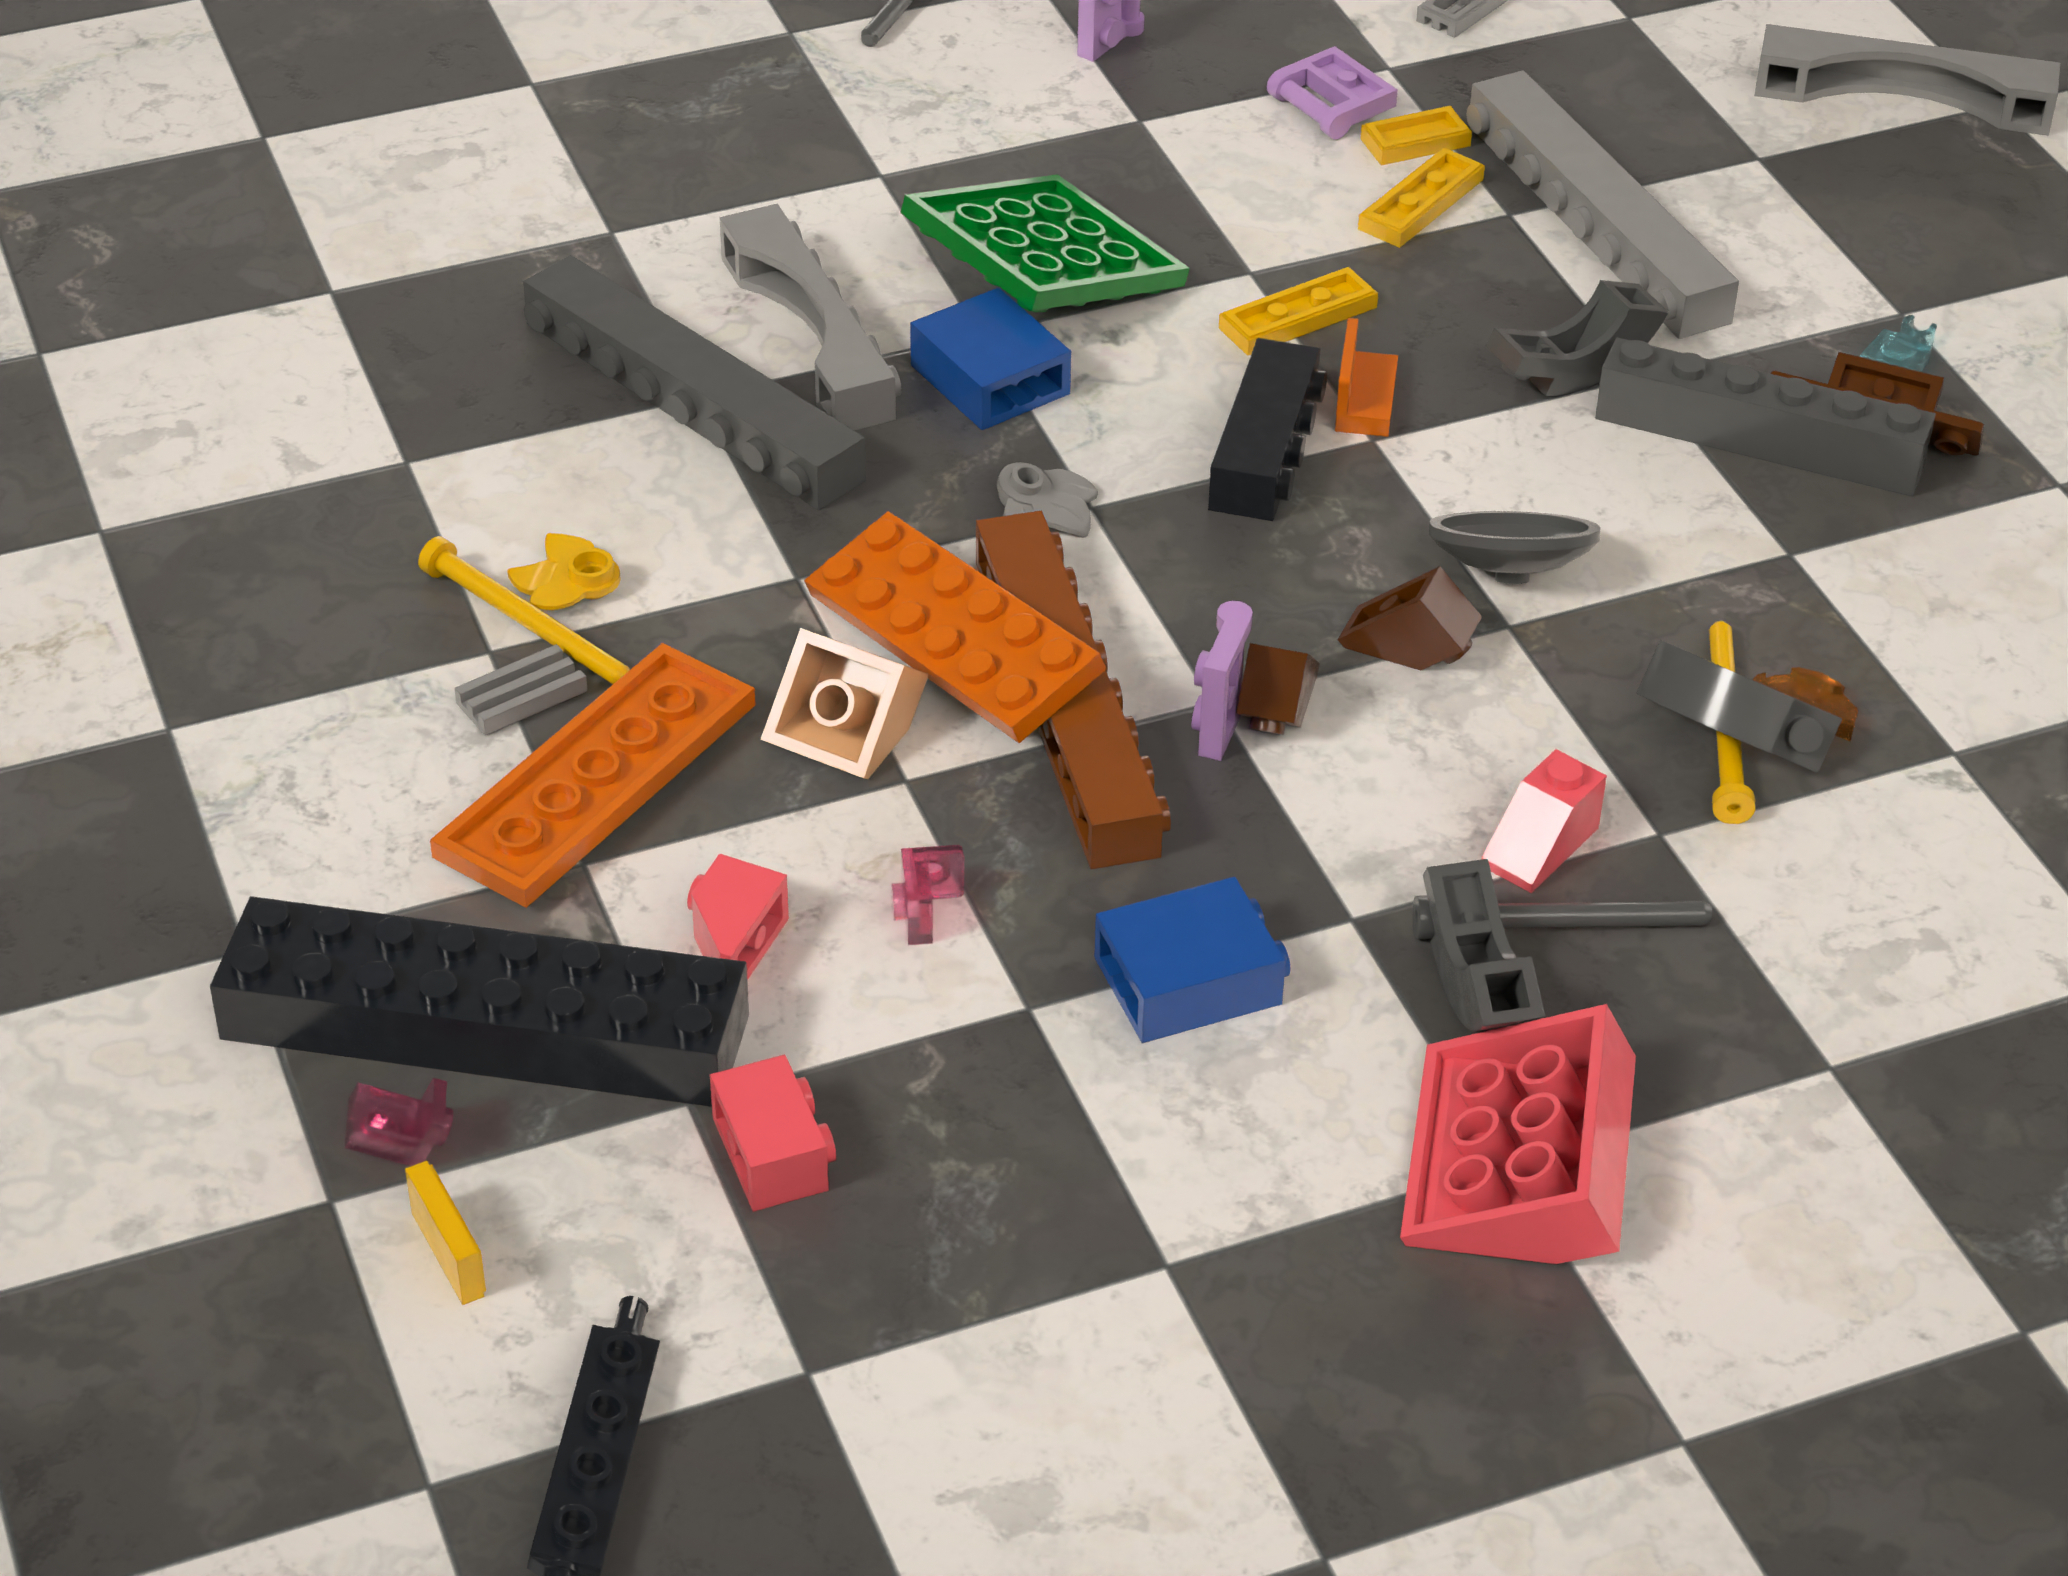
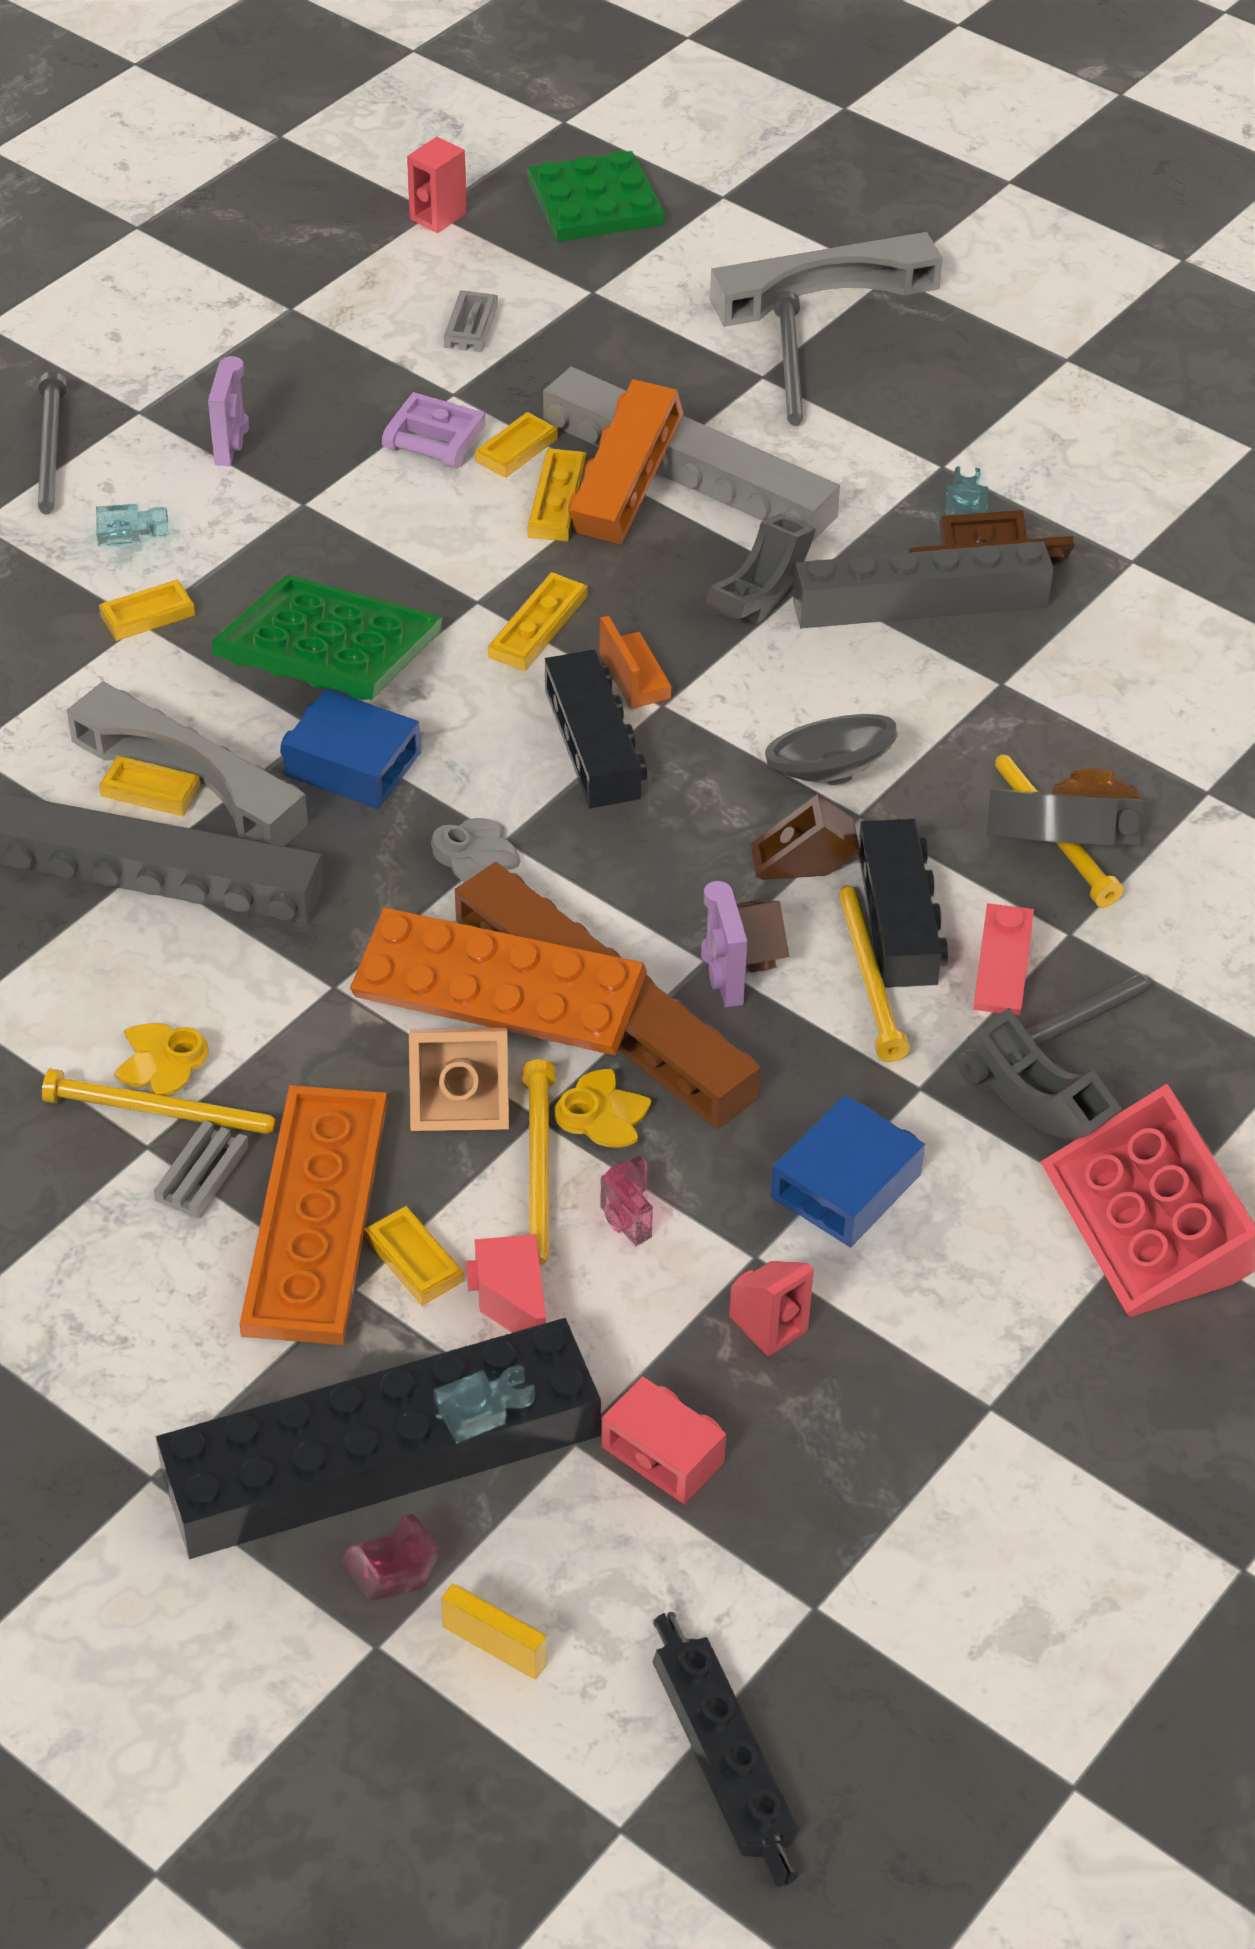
camera: 30 degrees left, 5 degrees up
none -> clear light blue plate [96,504,169,546]
none -> yellow tile [99,579,195,641]
none -> yellow tile [99,755,201,817]
none -> yellow tile [364,1206,464,1306]
none -> clear light blue plate [434,1366,535,1443]
none -> yellow bar [522,1059,556,1265]
none -> yellow plate [555,1069,651,1148]
none -> orange brick [568,379,683,545]
none -> coral slope [729,1261,814,1357]
none -> dark grey bar [773,291,803,426]
none -> yellow bar [839,885,910,1062]
none -> black brick [858,819,948,988]

